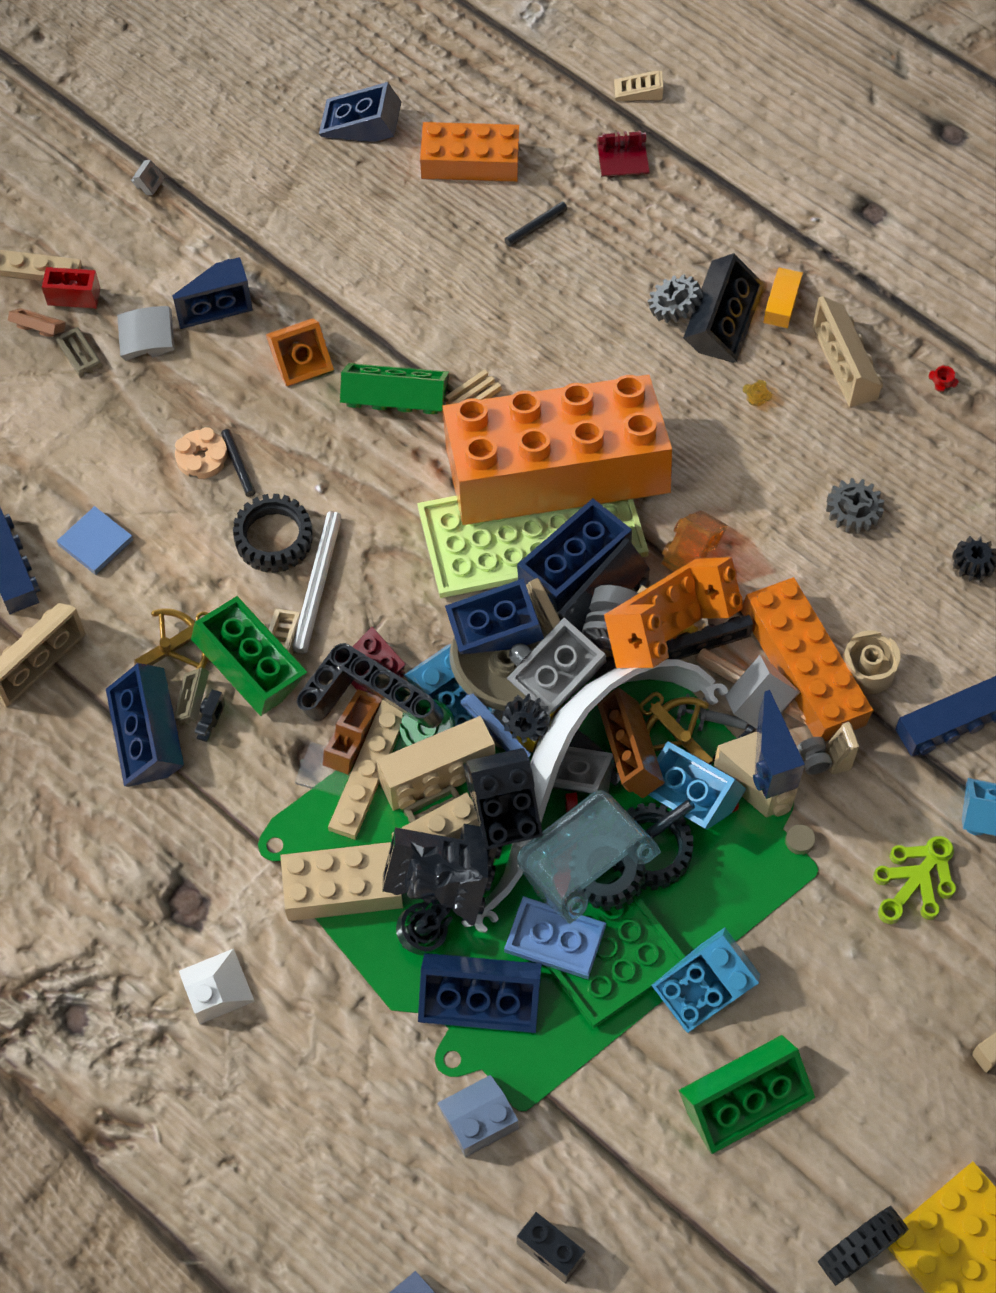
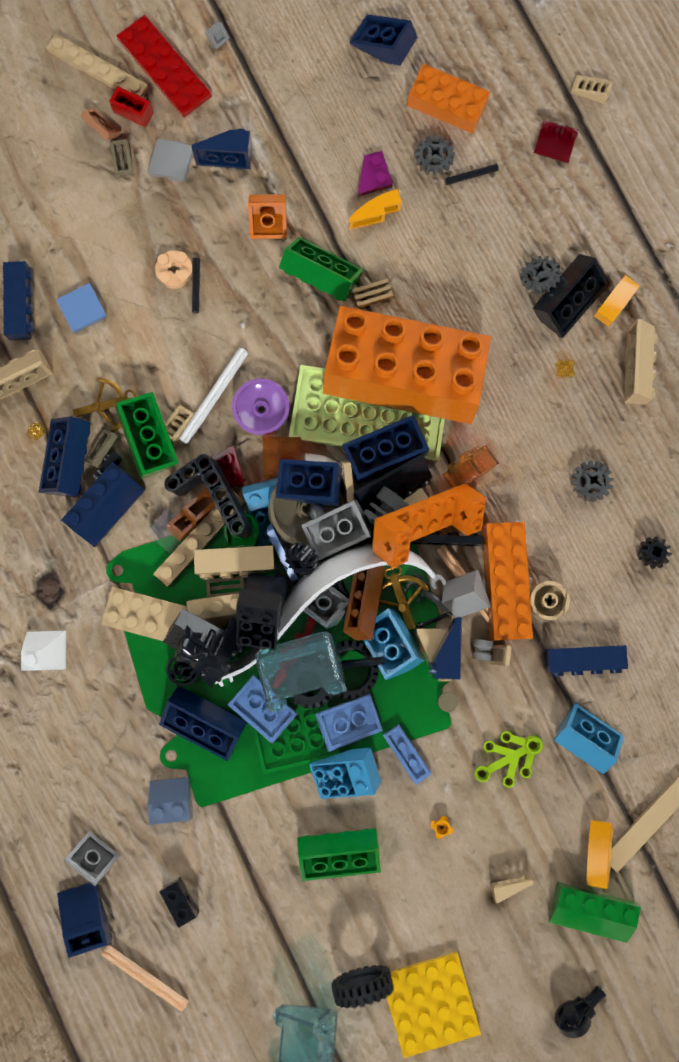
camera: 20 degrees right, 20 degrees up
black tyre [233,493,313,573] -> none
none -> clear yellow plate [26,421,45,440]
none -> dark blue slope [61,462,145,547]
none -> light grey slope [64,831,120,886]
none -> red plate [116,14,212,118]
none -> medium lavender dish [232,379,289,435]
none -> clear orange brick [263,437,302,479]
none -> medium blue tile [315,693,383,751]
none -> light orange slope [348,189,402,230]
none -> magenta wing [358,151,393,196]
none -> medium blue tile [383,724,431,785]
none -> dark grey gear [415,135,455,176]
none -> light orange plate [430,816,453,839]

